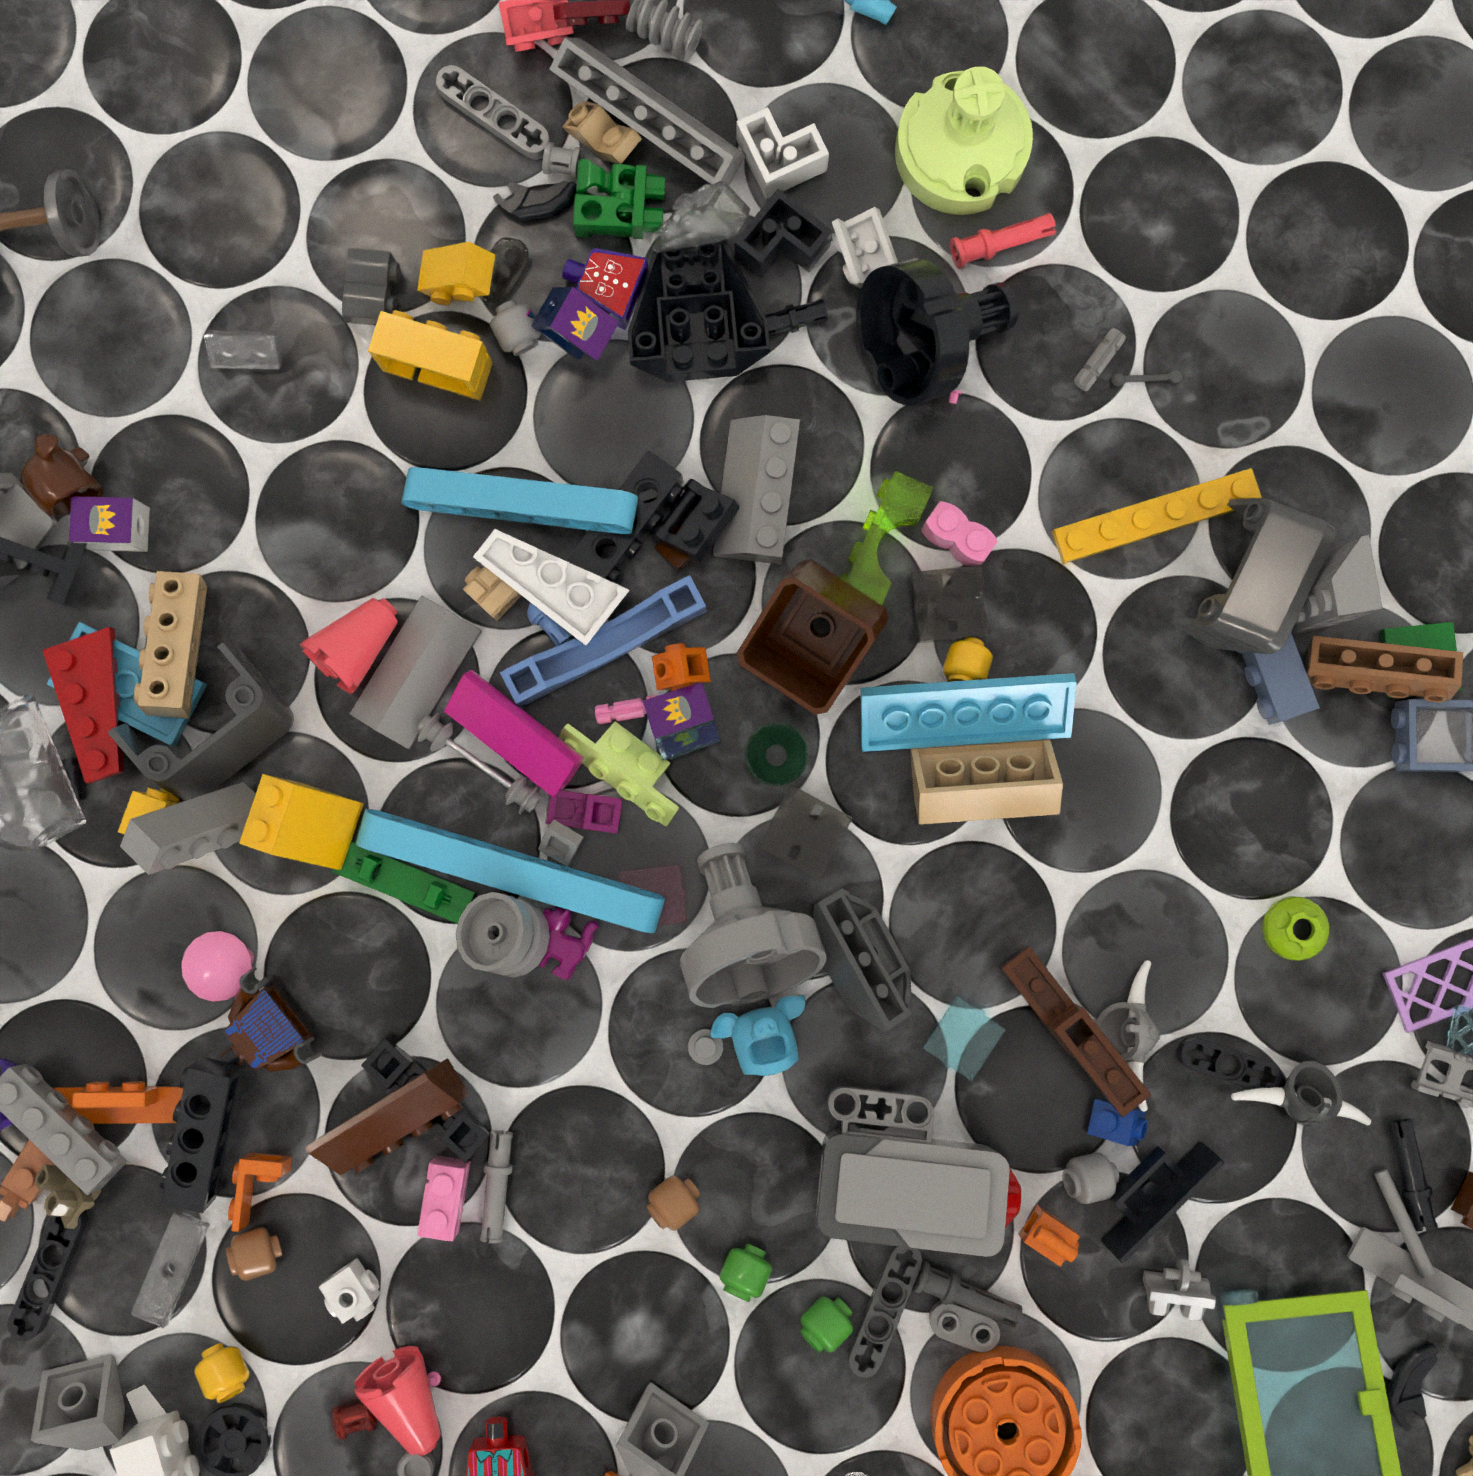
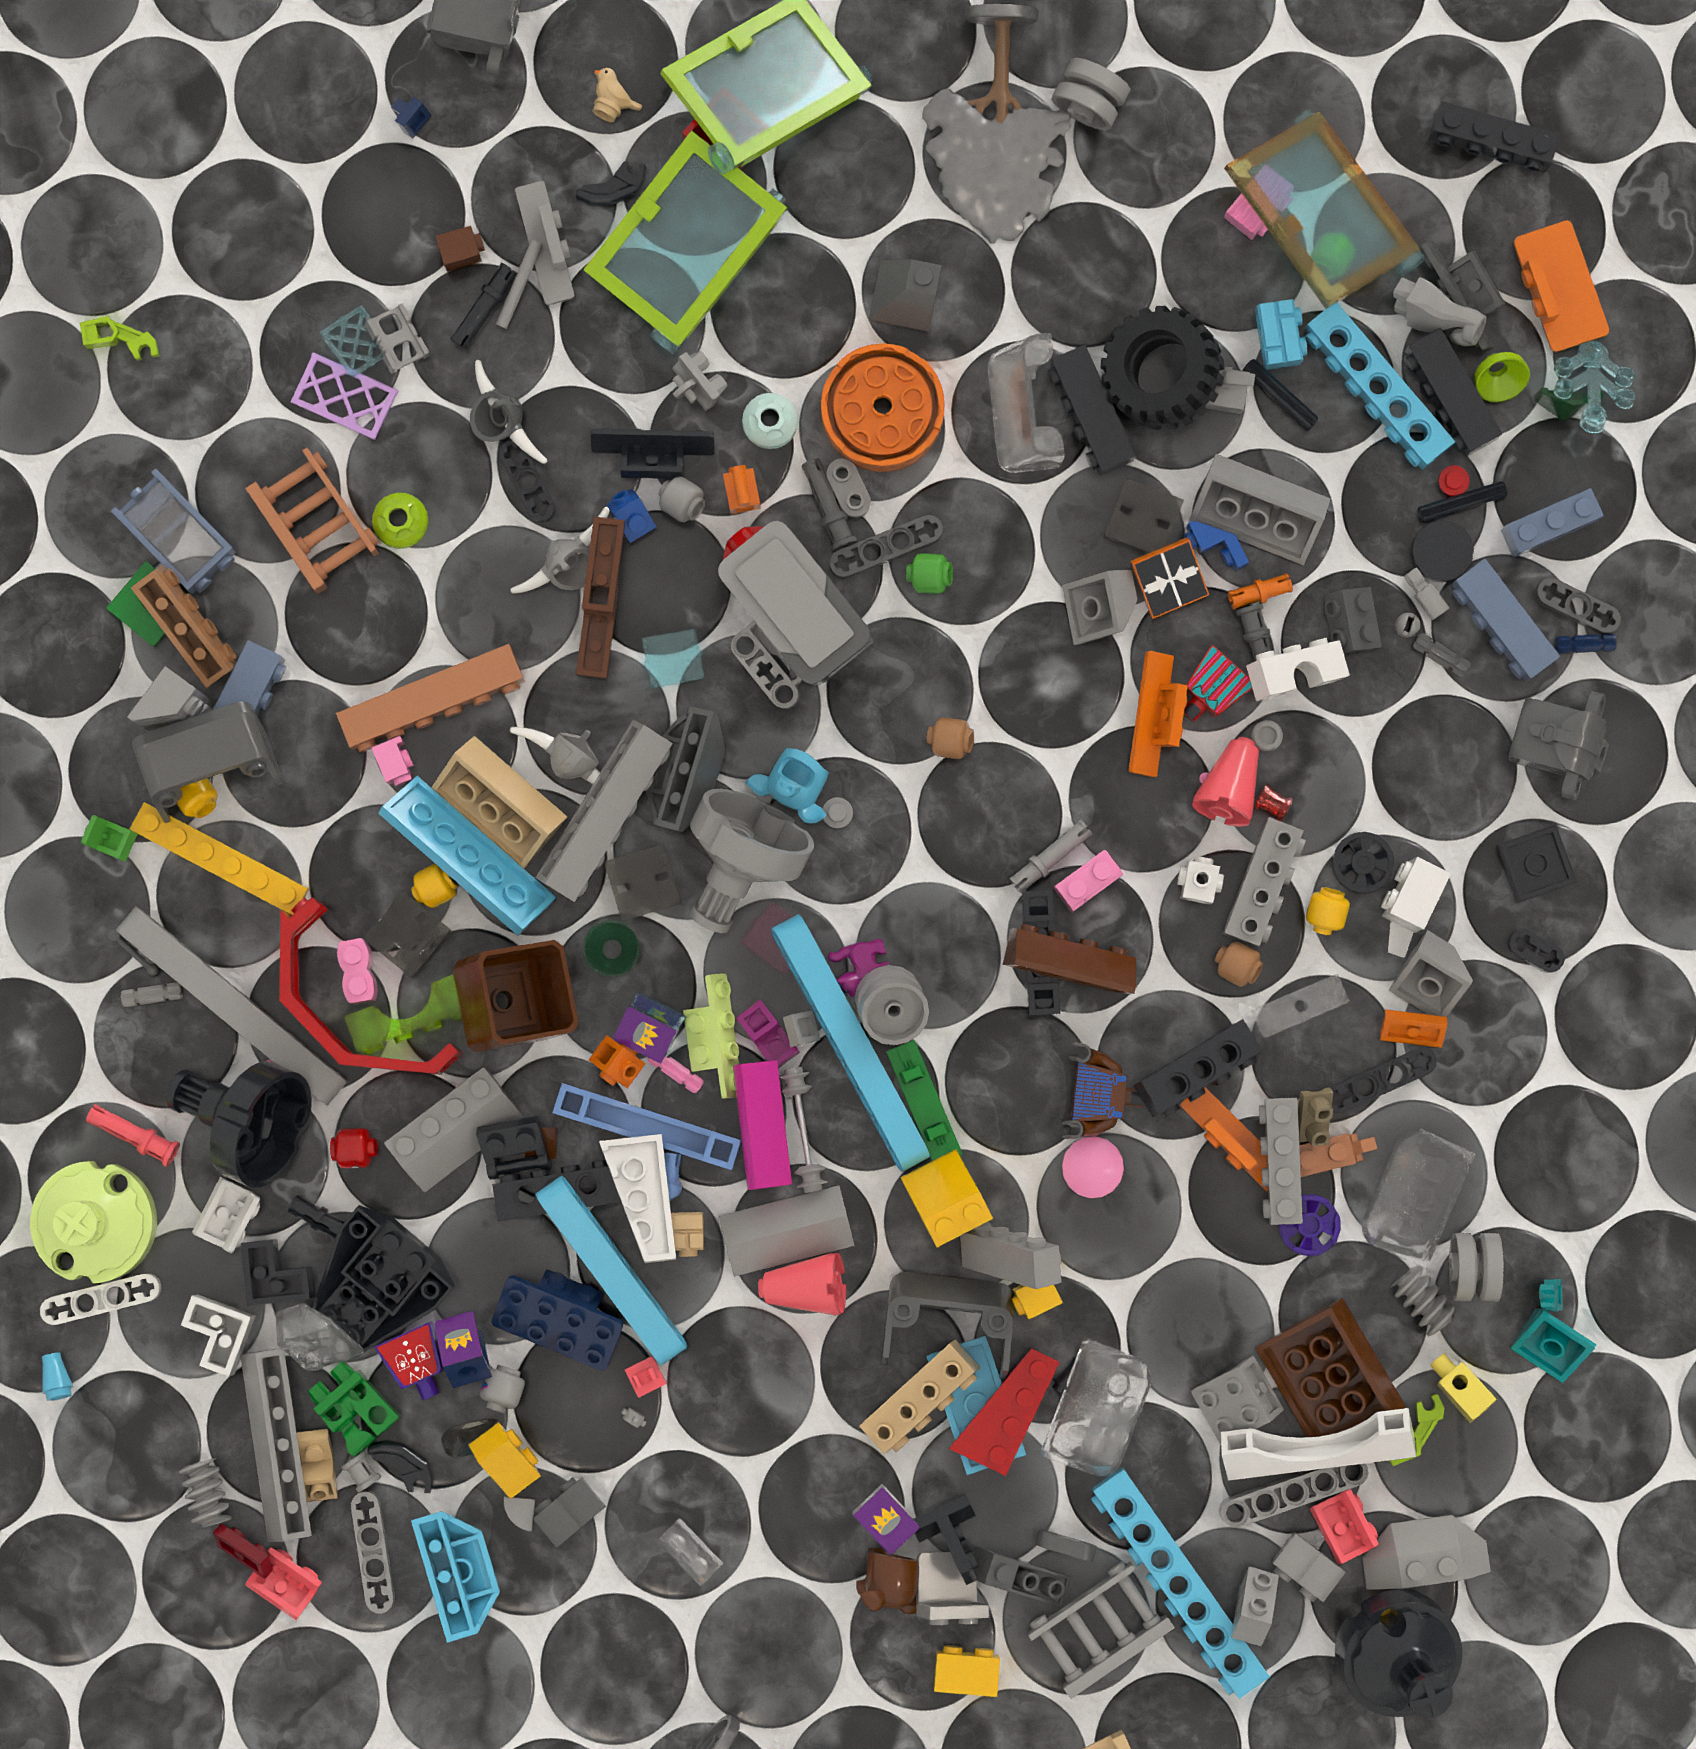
camera: 140 degrees left, 0 degrees up
orange bracket [228,1152,292,1232] -> none
yellow piece [368,310,493,401] -> none
bright green head [719,1244,772,1302] -> none
none -> white beam [40,1273,162,1325]
none -> bright green bracket [81,815,138,862]
none -> light grey beam [116,906,347,1106]
none -> yellow head [176,778,218,818]
none -> nougat fence [245,448,379,594]
none -> red panel [279,897,464,1075]
none -> red head [330,1128,378,1169]
none -> nougat brick [336,644,525,753]
none -> bright pink brick [371,736,414,787]
none -> medium azure wedge [411,1511,500,1643]
none -> dark blue bracket [491,1269,624,1371]
none -> light grey tile [504,1496,536,1531]
none -> light grey helmet [510,727,600,785]
none -> light grey brick [535,720,673,902]
none -> light grey piece [621,1407,646,1428]
none -> coral tile [625,1355,667,1398]
none -> light aqua piece [742,393,798,449]
none -> orange bracket [1129,651,1188,777]
none -> light grey brick [1222,817,1306,948]
none -> orange plate [1380,1009,1447,1048]

